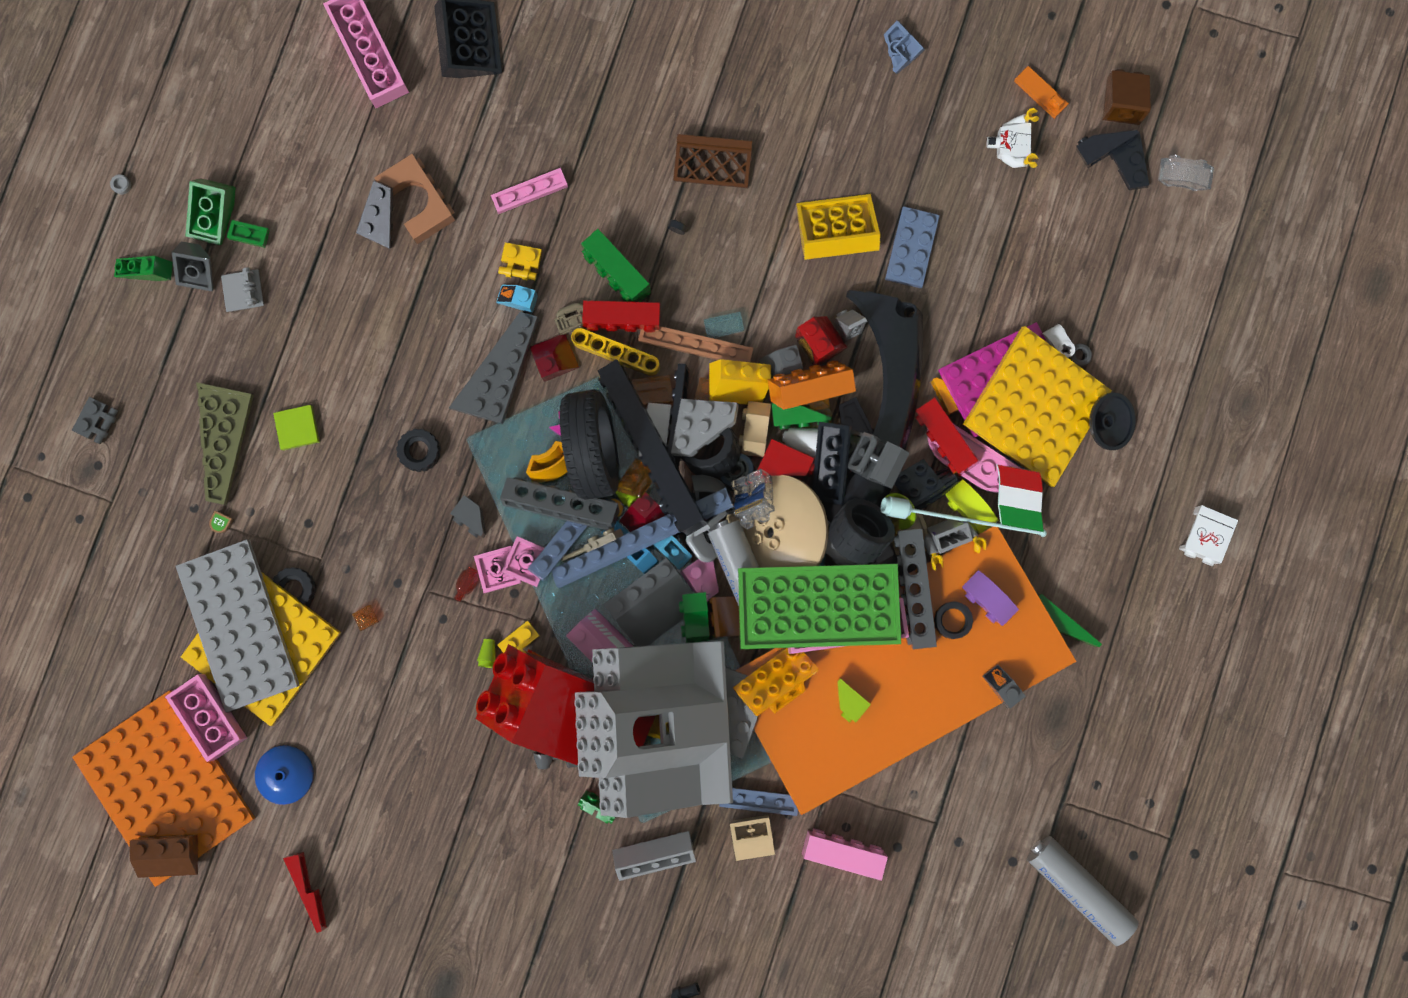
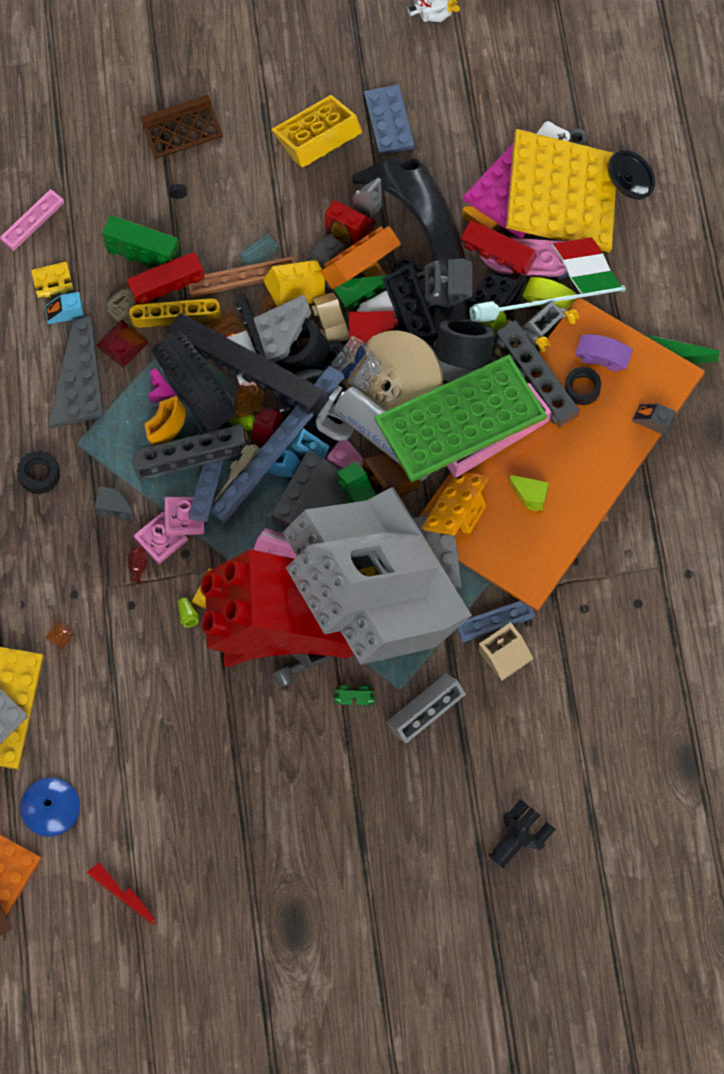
camera: 30 degrees left, 15 degrees down
bright pink brick [802,828,888,881] -> none

